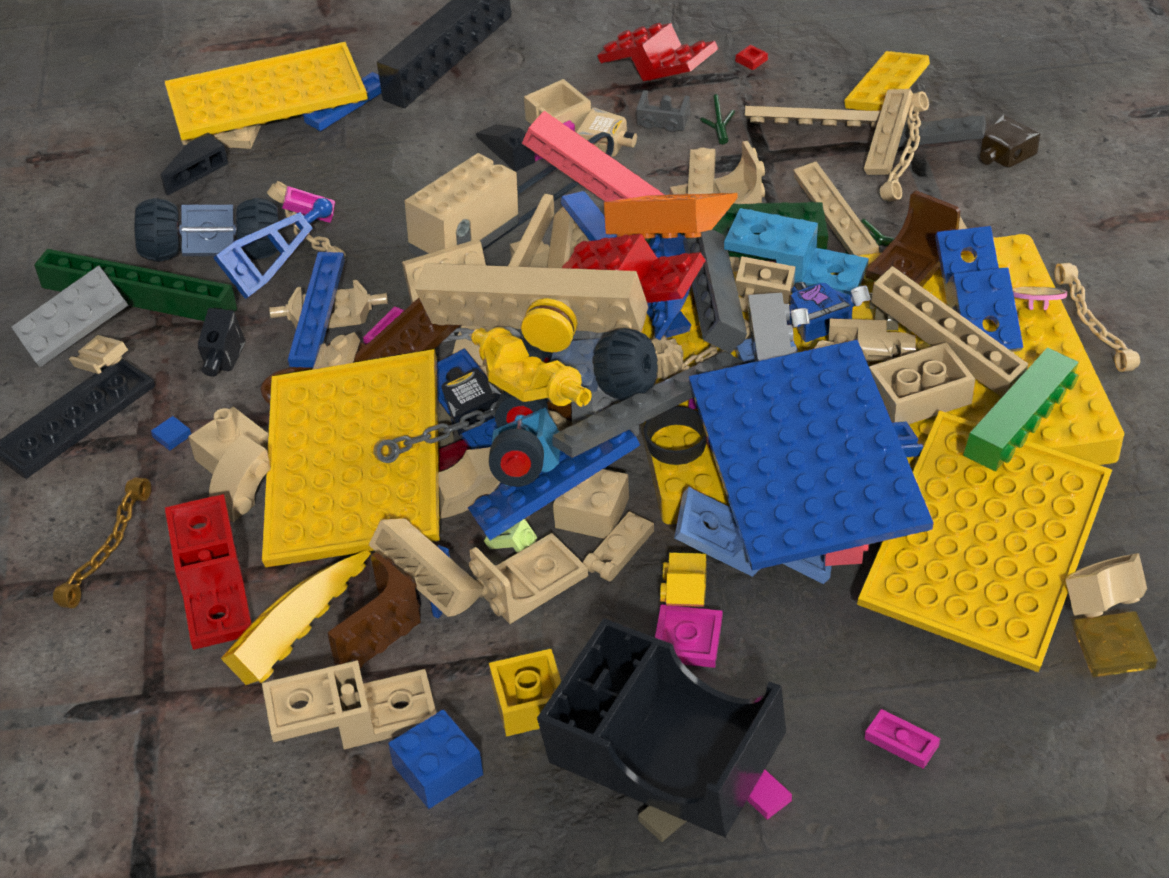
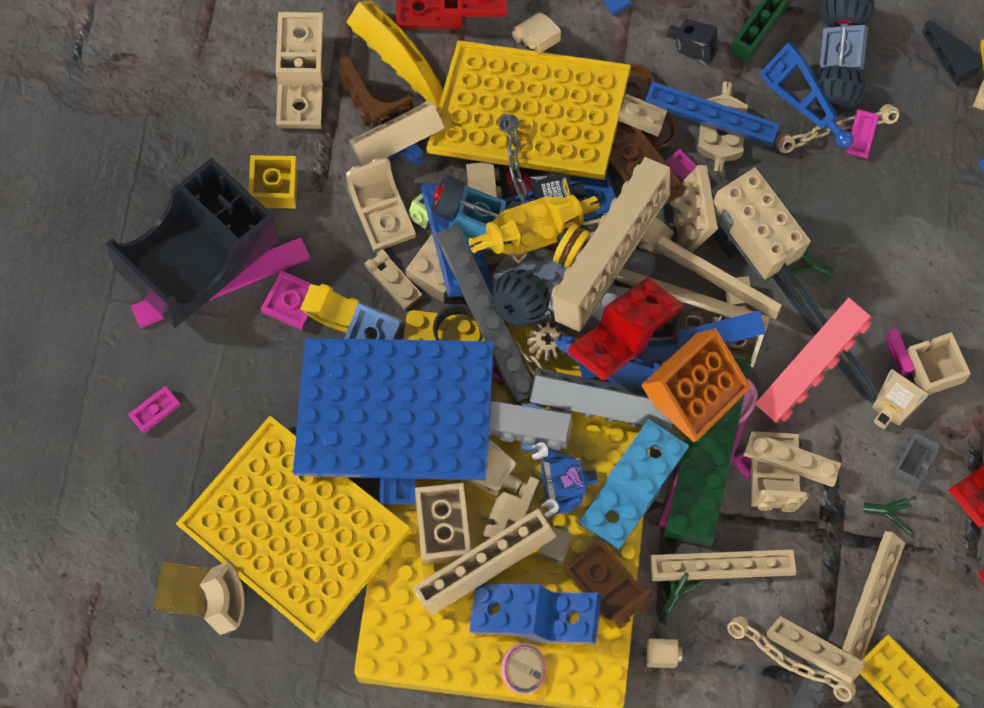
camera: 100 degrees right, 25 degrees up
tan brick [188,407,269,474] -> none
blue piece [388,710,483,809] -> none
black slope [476,124,535,172] -> none
tan brick [736,256,796,312] -> none
brick [963,347,1079,472] -> none

